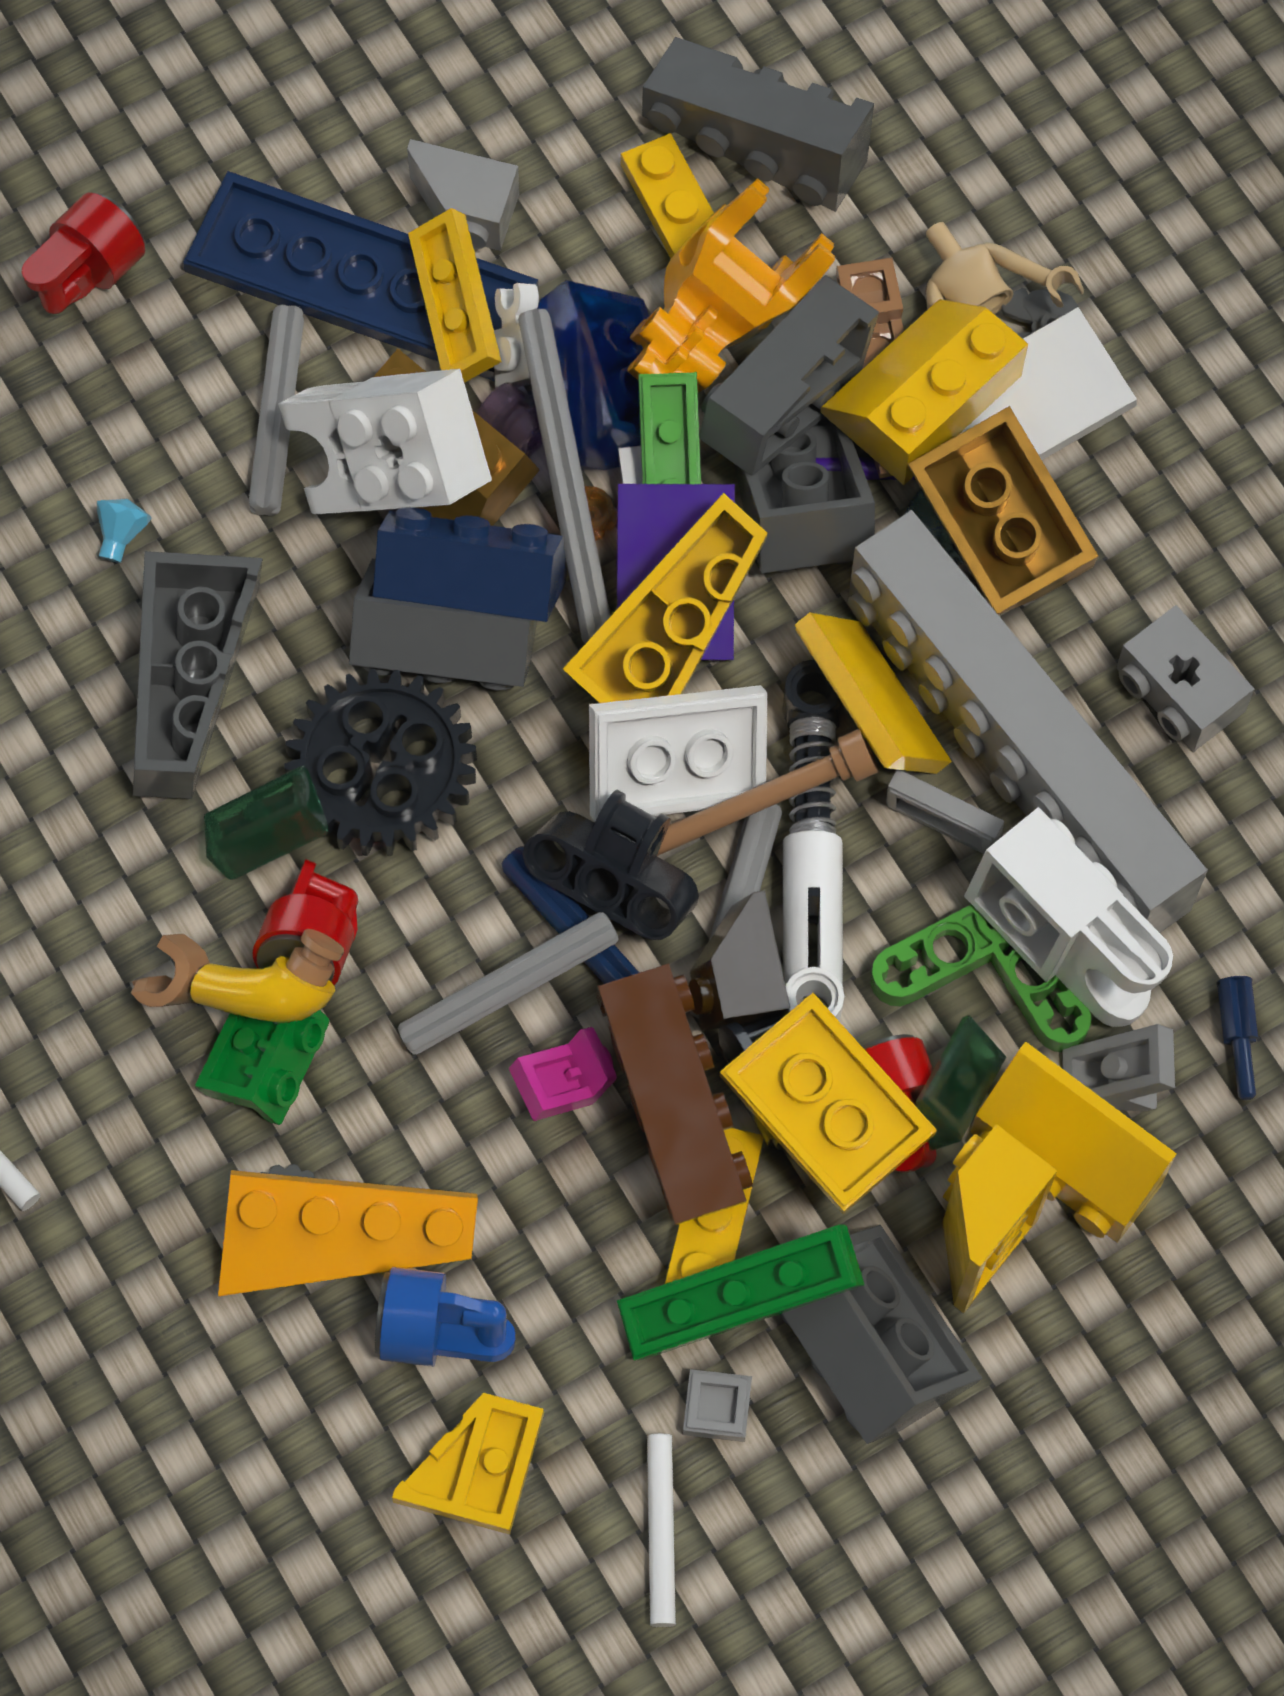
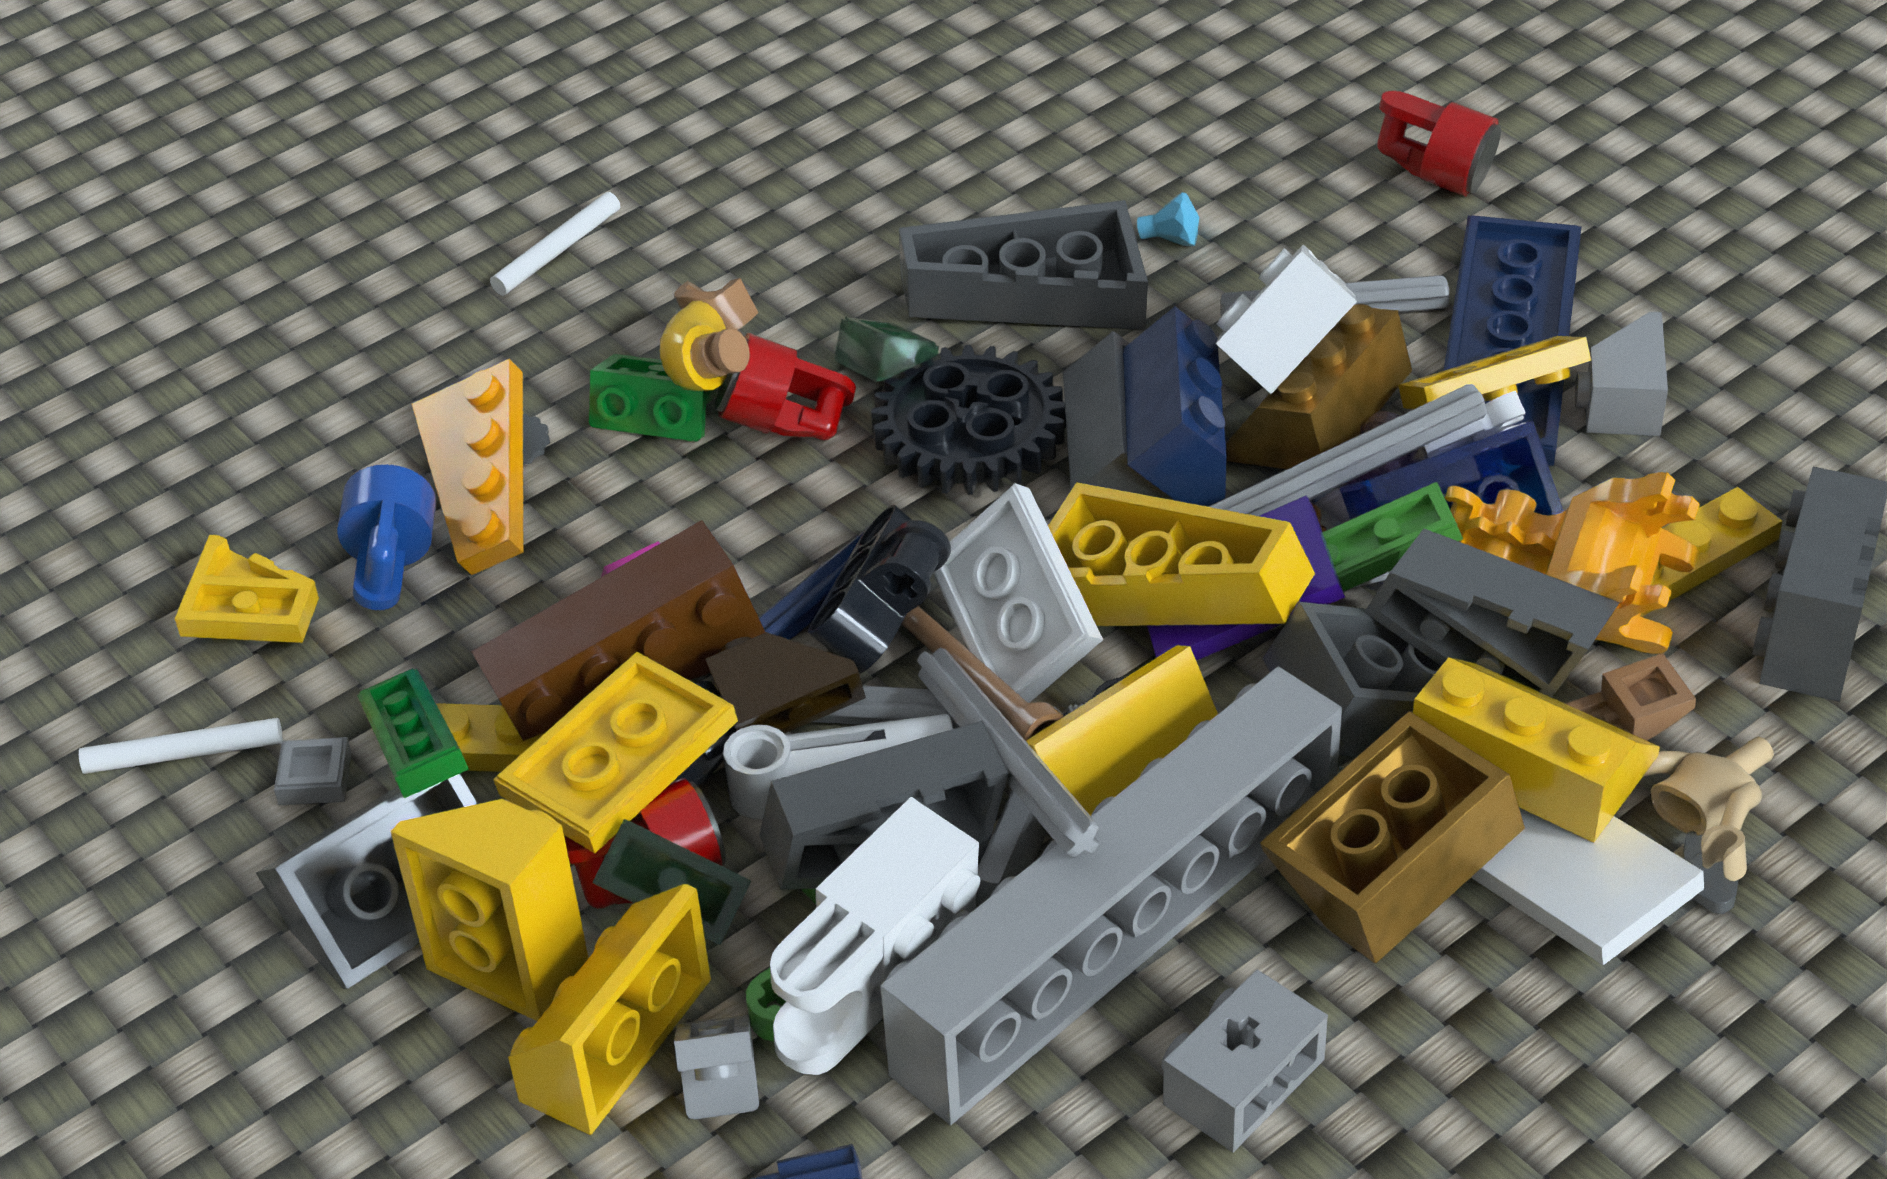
camera: 85 degrees right, 25 degrees down
light grey axle [398,912,618,1054] -> none
none -> dark grey wedge [759,721,1009,890]
none -> light grey axle [917,648,1099,857]

